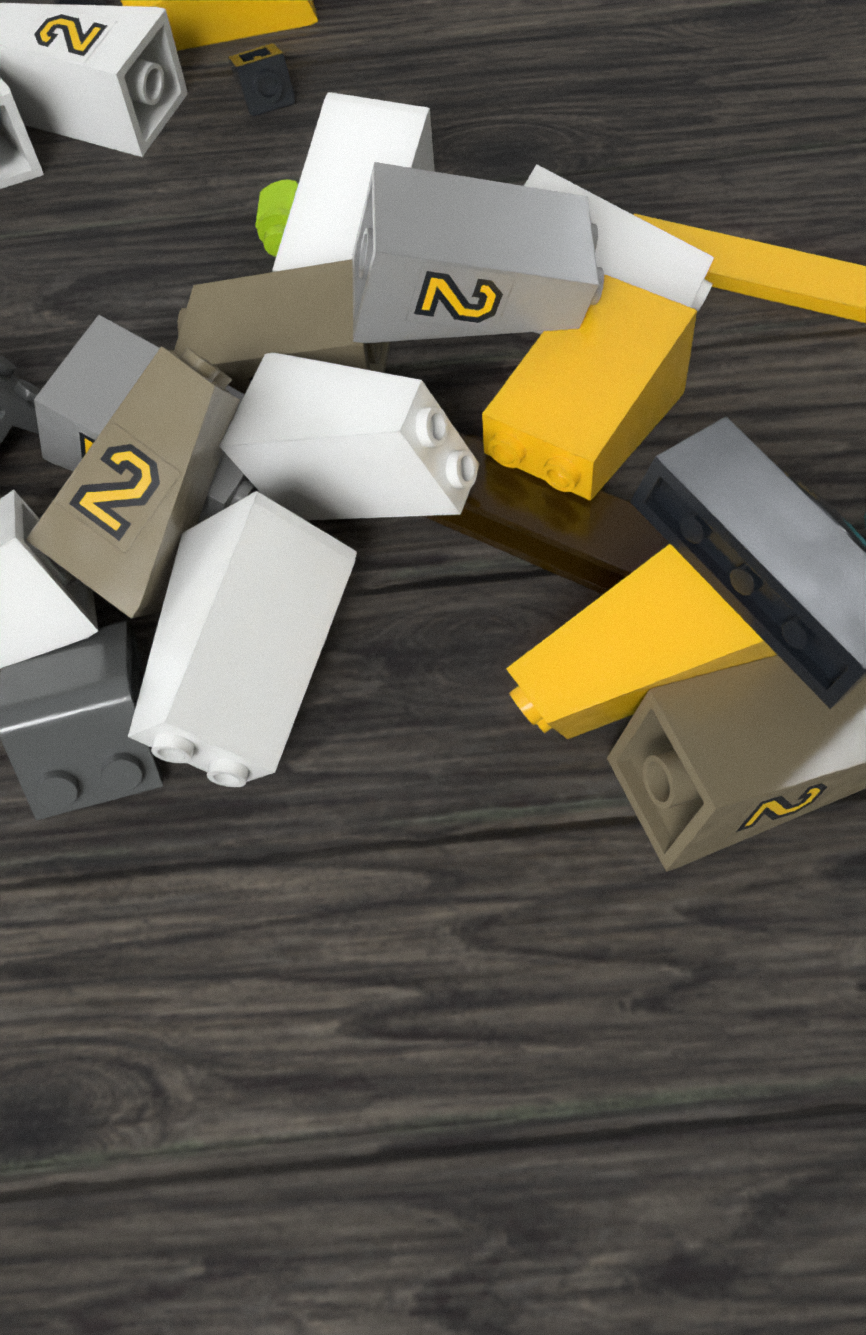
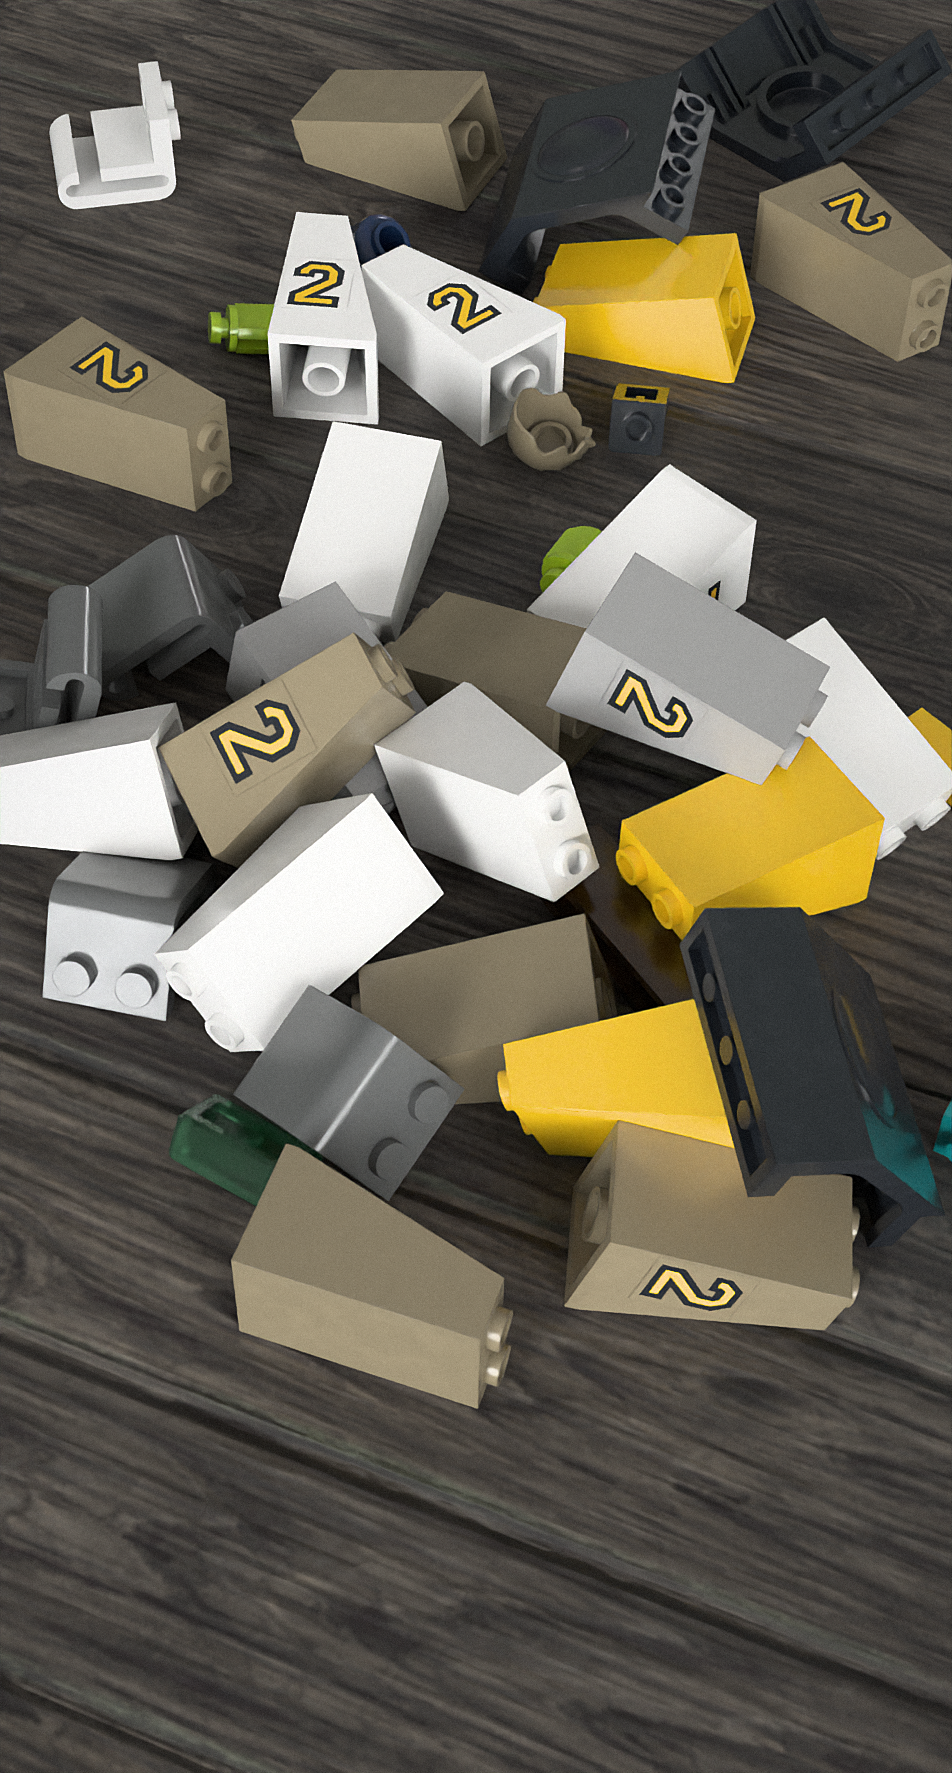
camera: 20 degrees right, 10 degrees down
none -> clear green slope [169,1094,323,1206]
none -> dark tan slope [231,1144,513,1409]
none -> dark grey piece [233,985,465,1201]
none -> white slope [279,421,449,643]
none -> dark tan slope [351,914,619,1104]
none -> dark tan hair [507,388,596,471]

